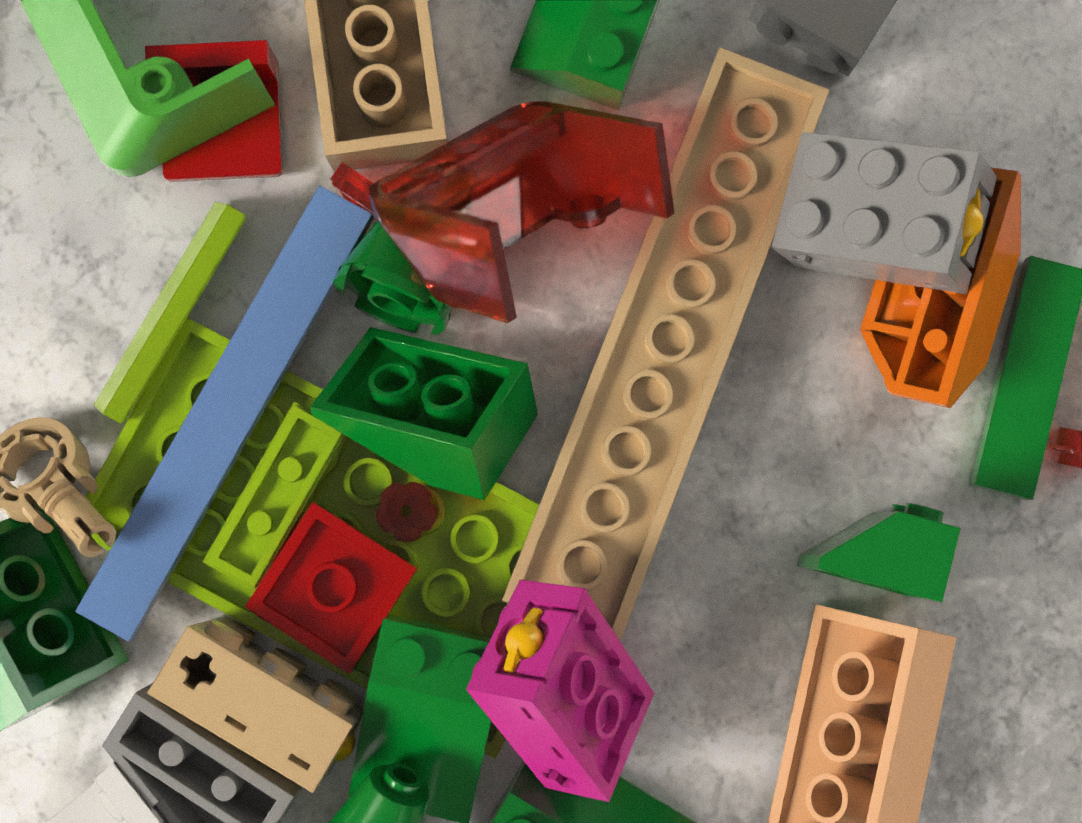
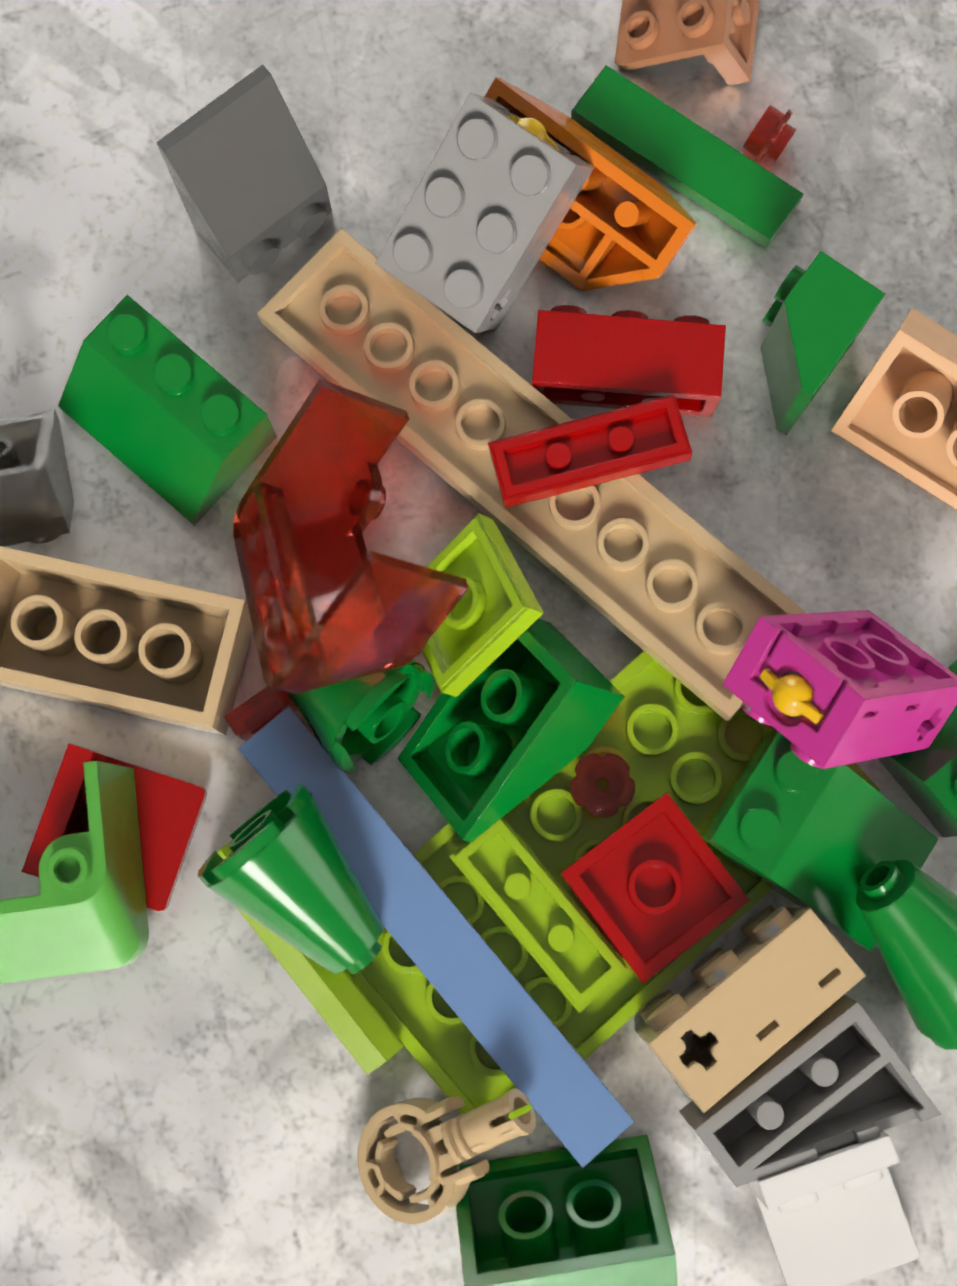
camera: 65 degrees left, 5 degrees down
none -> green cone [198,782,383,974]
none -> lime tile [397,513,544,697]
none -> red tile [488,394,692,509]
none -> red brick [532,305,726,417]

